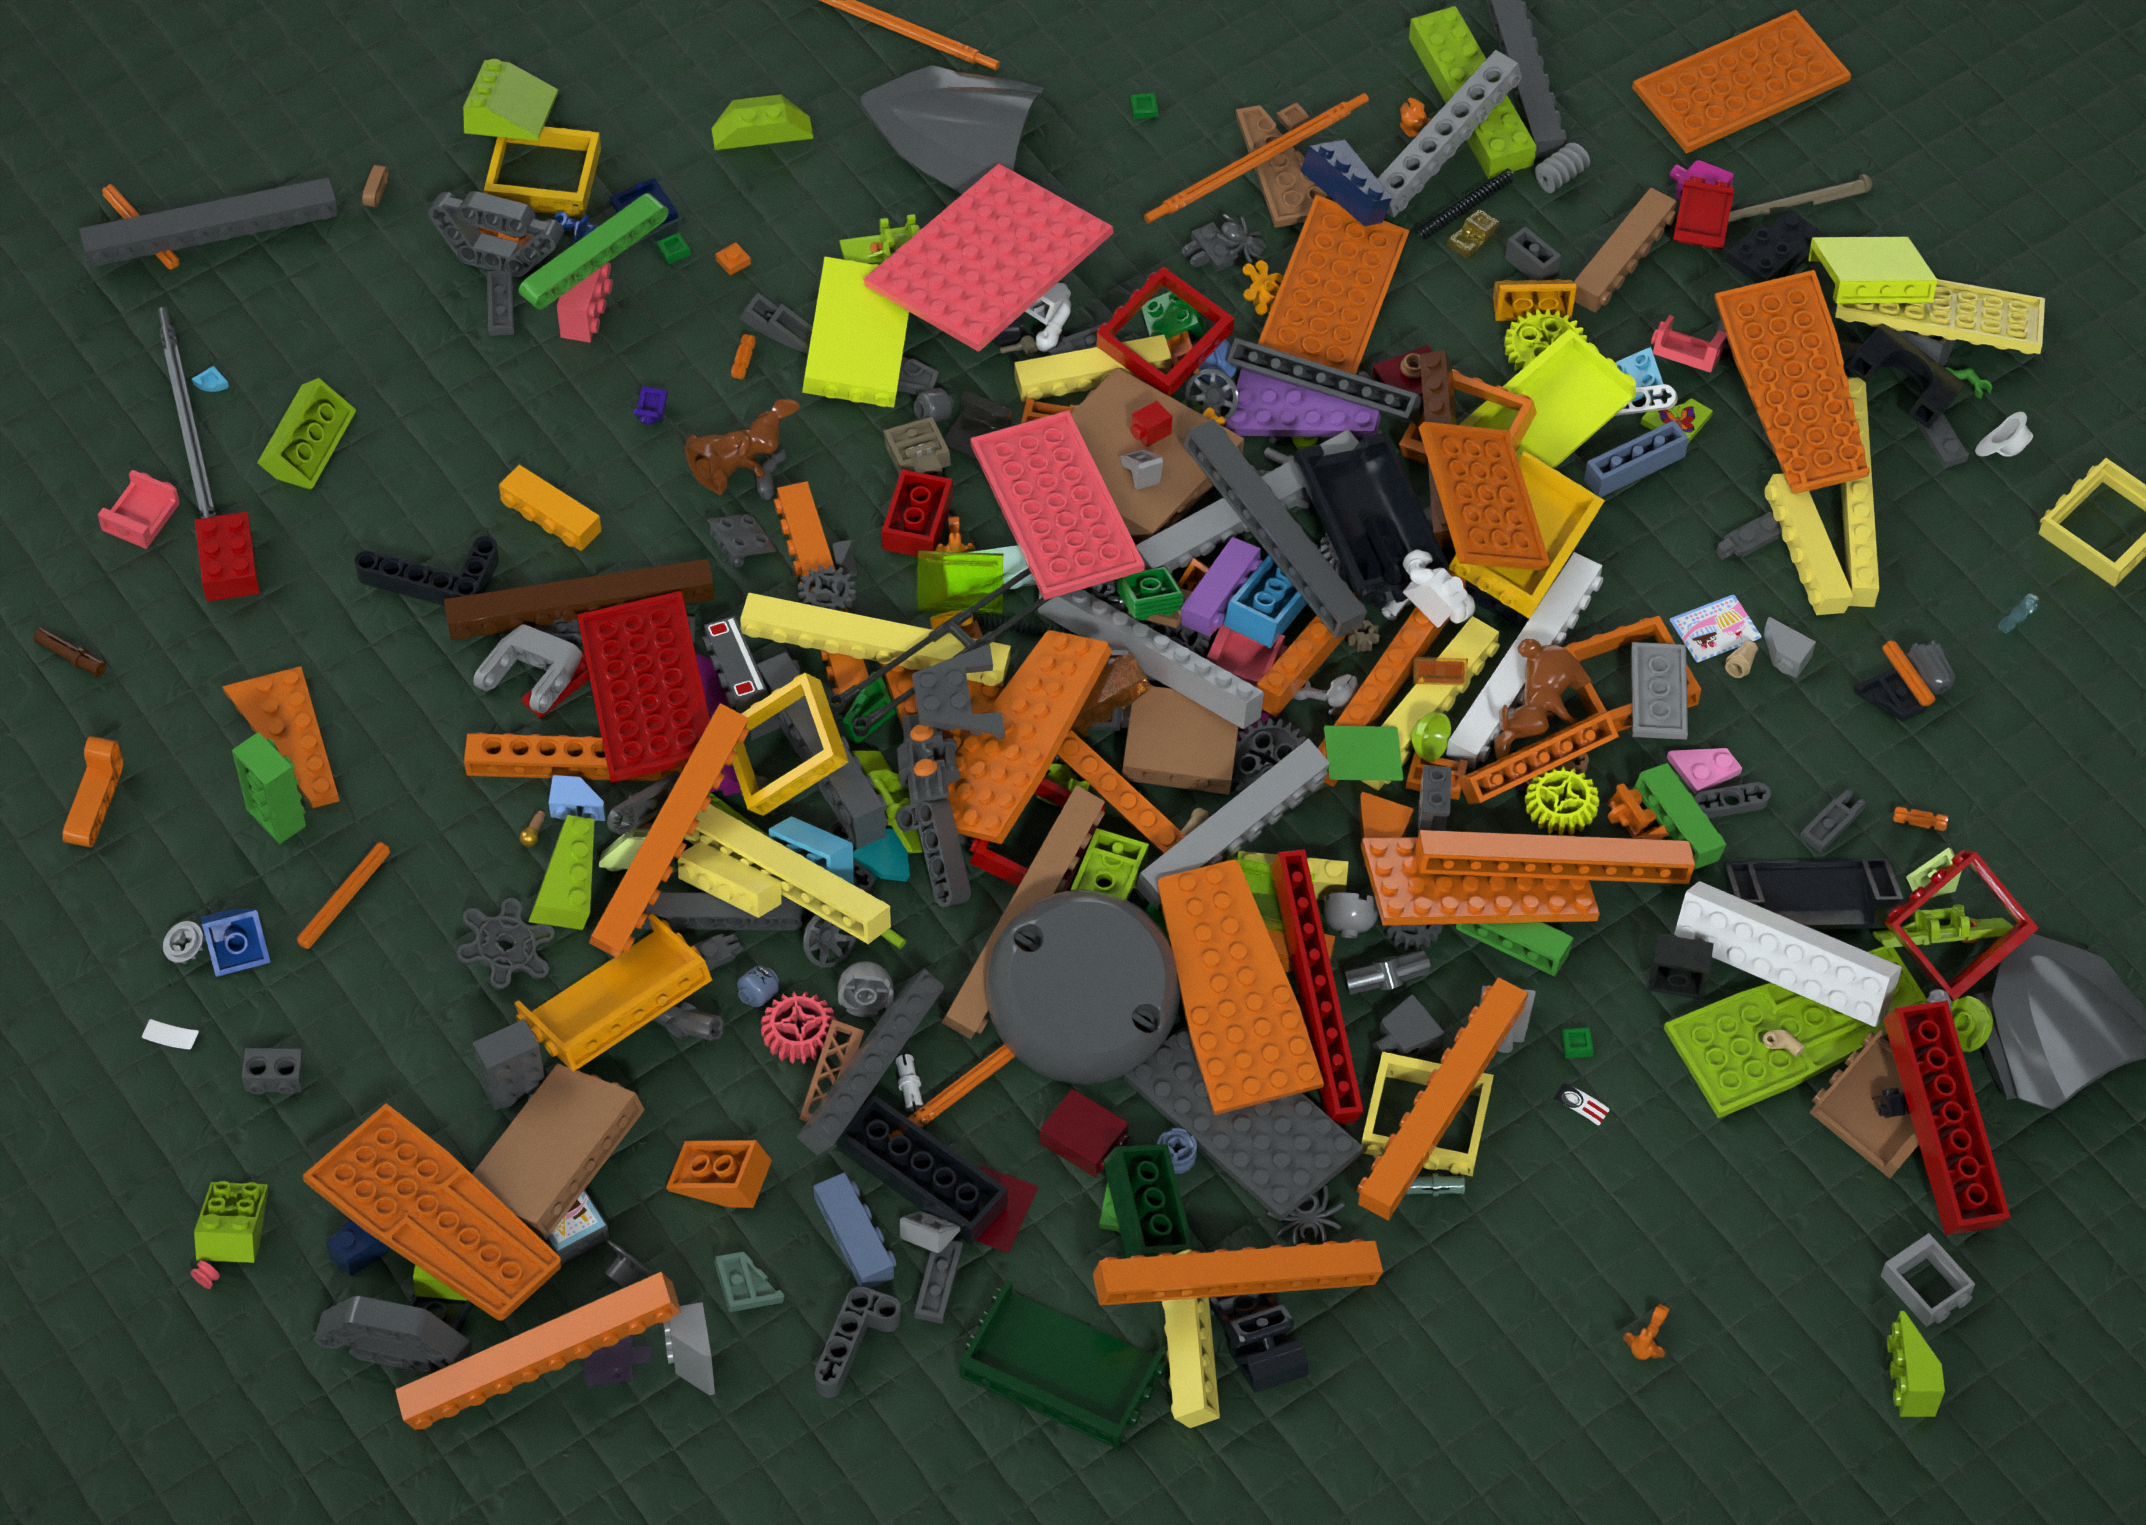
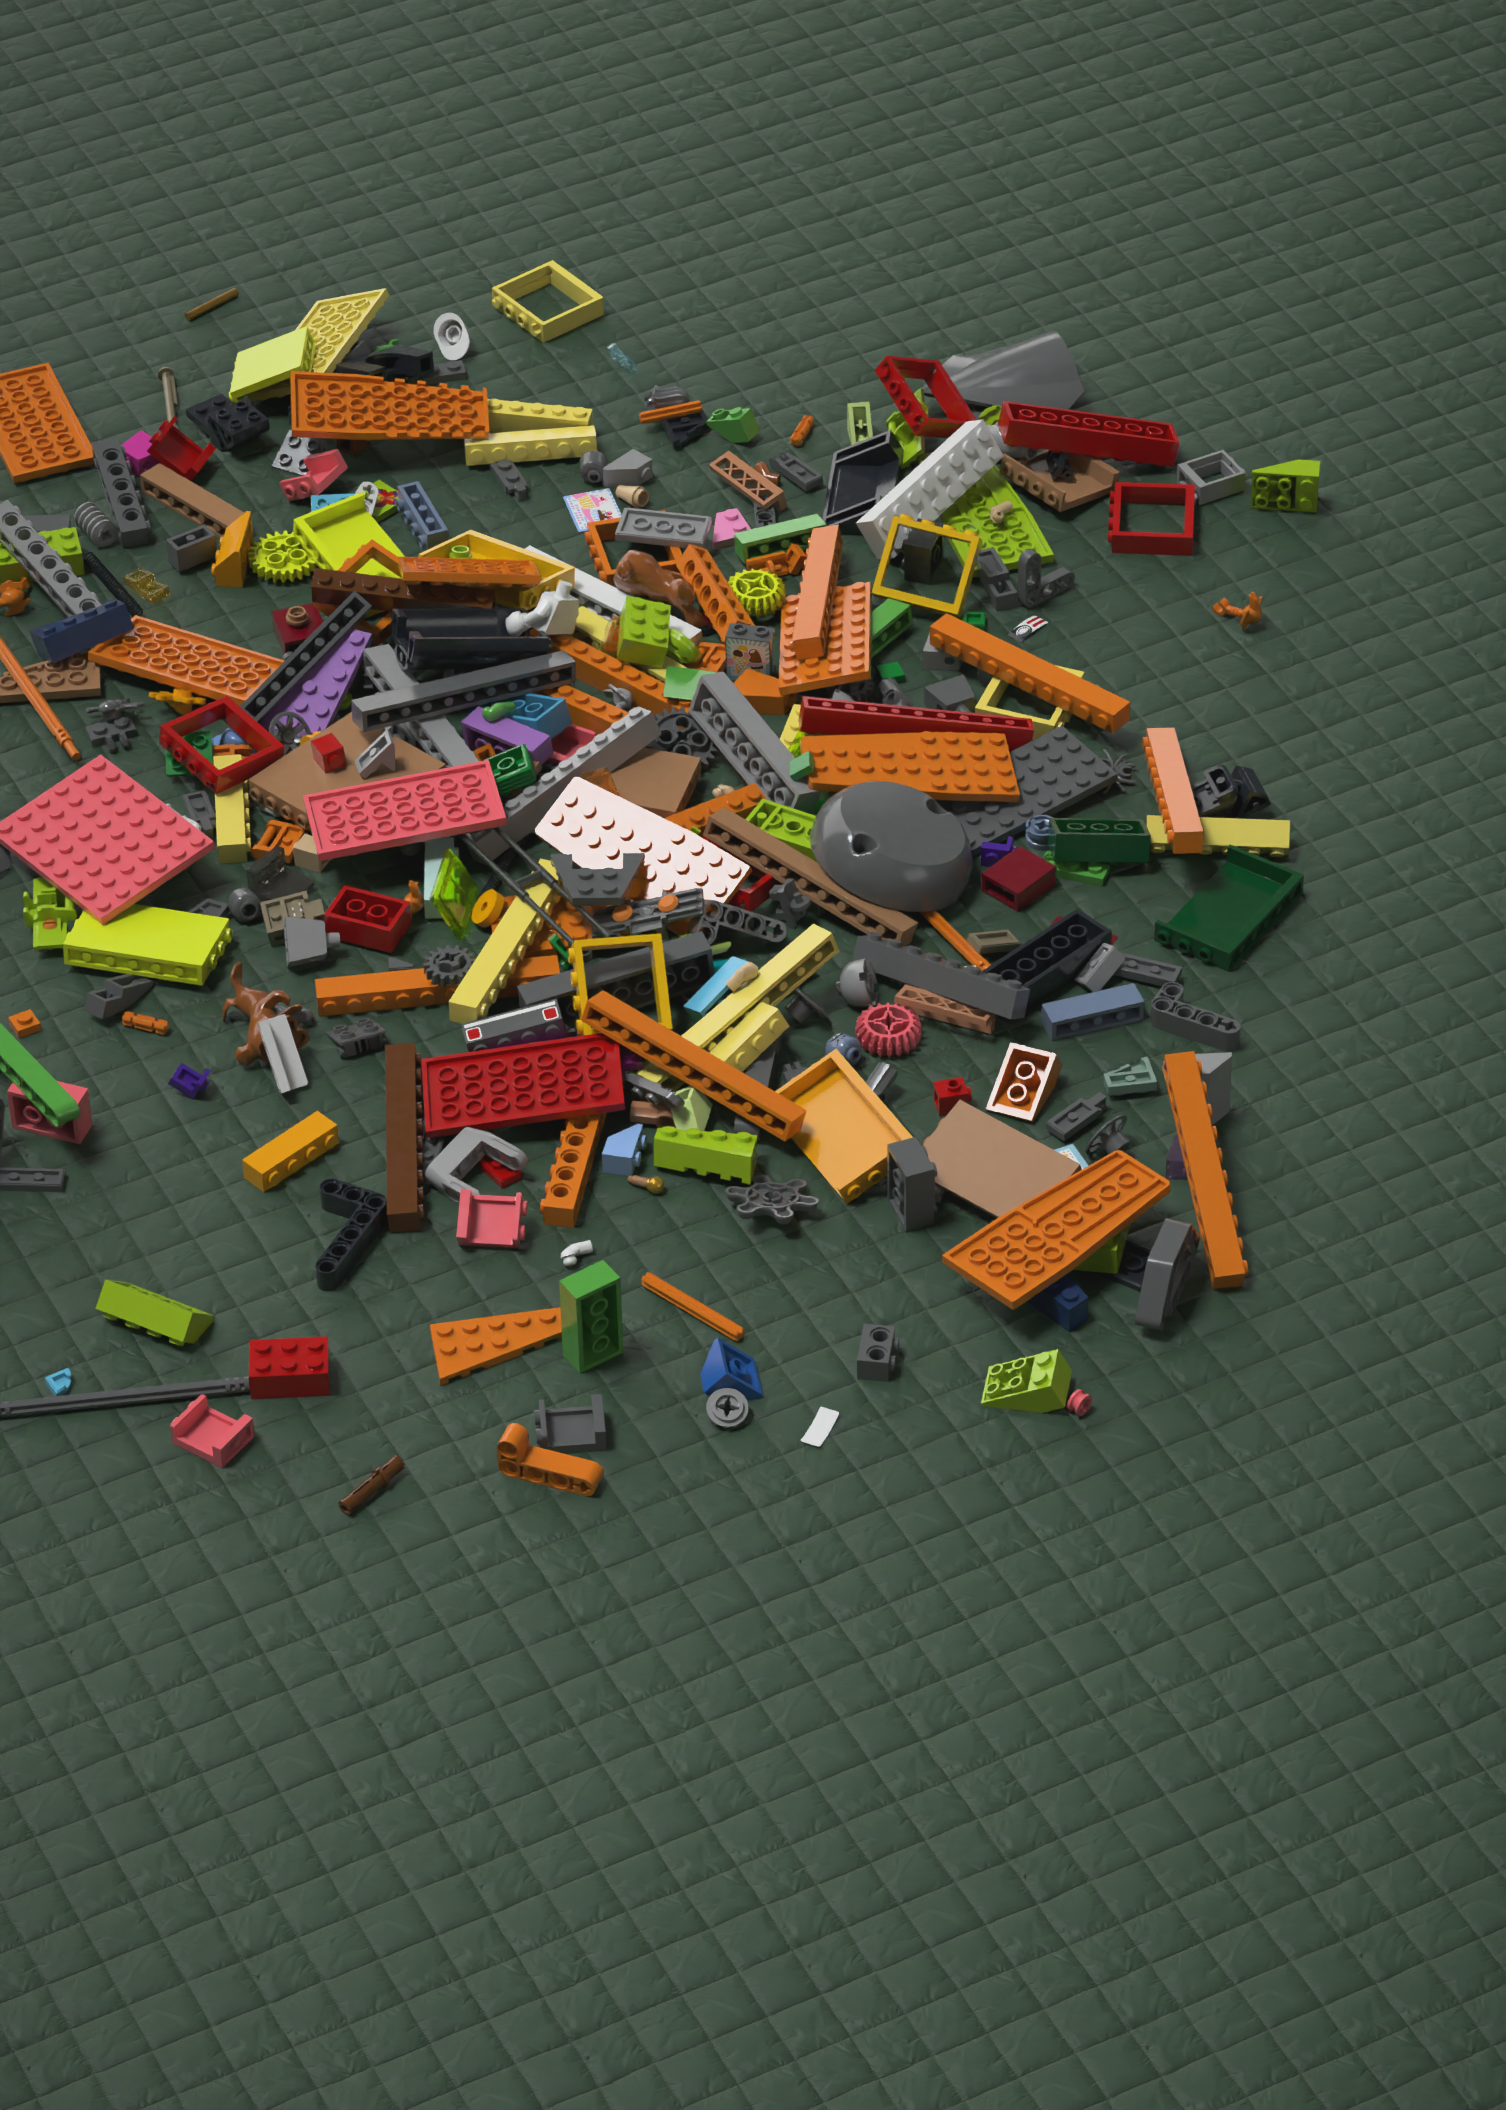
camera: 80 degrees left, 15 degrees down
none -> dark grey brick [92,438,151,548]
none -> pearl gold bar [185,288,239,321]
none -> white panel [257,1014,308,1093]
none -> light grey torso [283,917,340,968]
none -> lime plate [449,545,472,559]
none -> coral panel [456,1189,528,1248]
none -> bright green arm [482,702,516,722]
none -> dark grey panel [534,1394,606,1453]
none -> white arm [561,1240,593,1267]
none -> dark grey head [579,451,608,483]
none -> lime brick [617,595,671,669]
none -> bright green slope [706,407,760,443]
none -> nougat fence [709,451,788,511]
none -> tan arm [726,962,758,991]
none -> dark orange arm [754,462,781,486]
none -> dark grey hips [769,879,811,928]
none -> tile [790,751,814,781]
none -> yellow window [871,514,983,619]
none -> green tile [876,661,905,683]
none -> red brick [933,1077,972,1116]
none -> dark tan tile [967,930,1021,954]
none -> dark grey slope [976,547,1018,612]
none -> dark purple bracket [981,836,1017,867]
none -> dark grey beam [1018,548,1075,608]
none -> dark grey hinge [1046,1092,1107,1141]
none -> red window [1108,482,1195,556]

